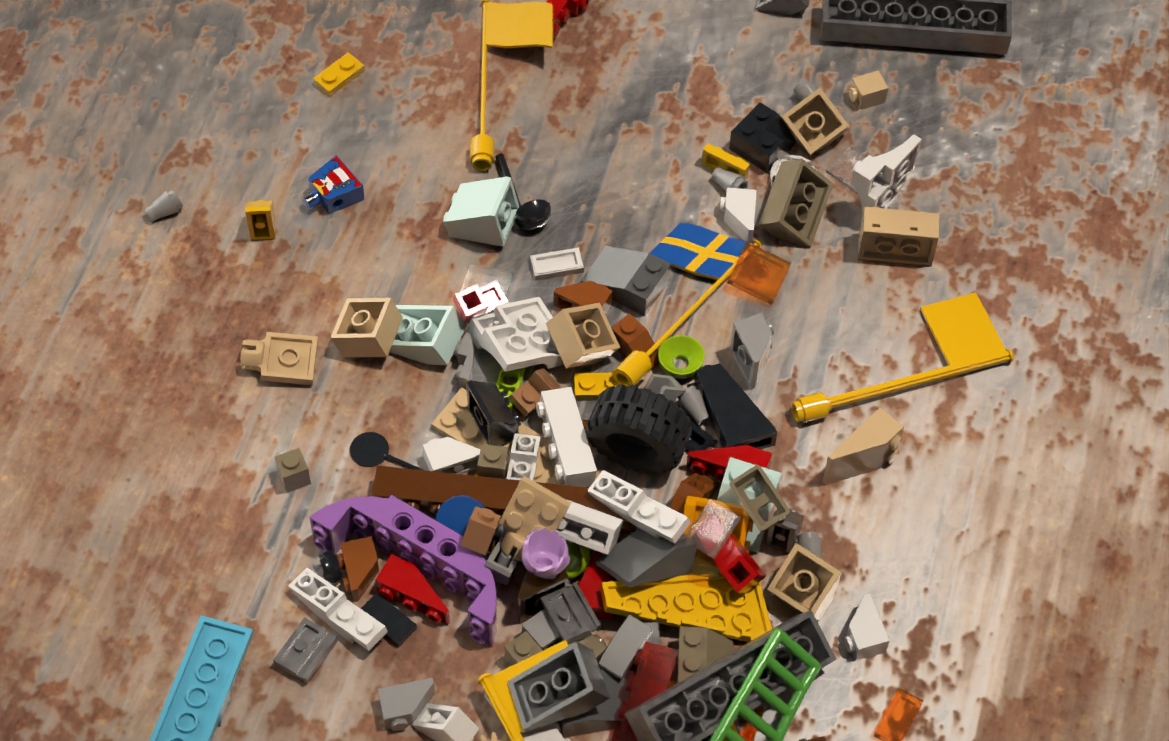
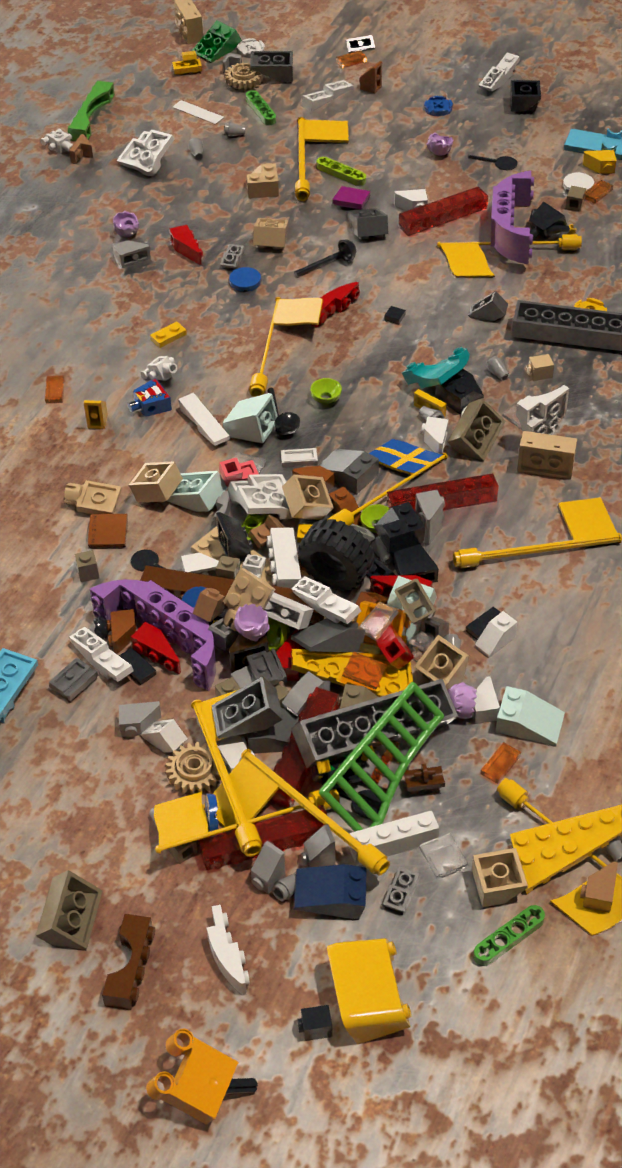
camera: 10 degrees right, 10 degrees down
light grey cone [144,189,183,222] -> none
clear orange tile [727,241,791,305] -> none
tan slope [781,88,849,155] -> none
tan slope [823,408,904,485] -> none
none -> clear orange tile [45,375,65,404]
none -> dark orange slope [88,514,128,547]
none -> white piece [141,356,177,381]
none -> white slope [178,393,230,446]
none -> lime piece [310,378,342,405]
none -> clear orange piece [342,651,387,690]
none -> black slope [374,502,425,553]
none -> black tile [384,306,406,324]
none -> clear red brick [386,473,499,511]
none -> teal slope [402,347,470,388]
none -> clear brick [408,630,435,662]
none -> lavender hair [448,682,477,719]
none -> black tile [465,606,501,640]
none -> white slope [475,611,518,658]
none -> light aqua slope [496,686,565,746]

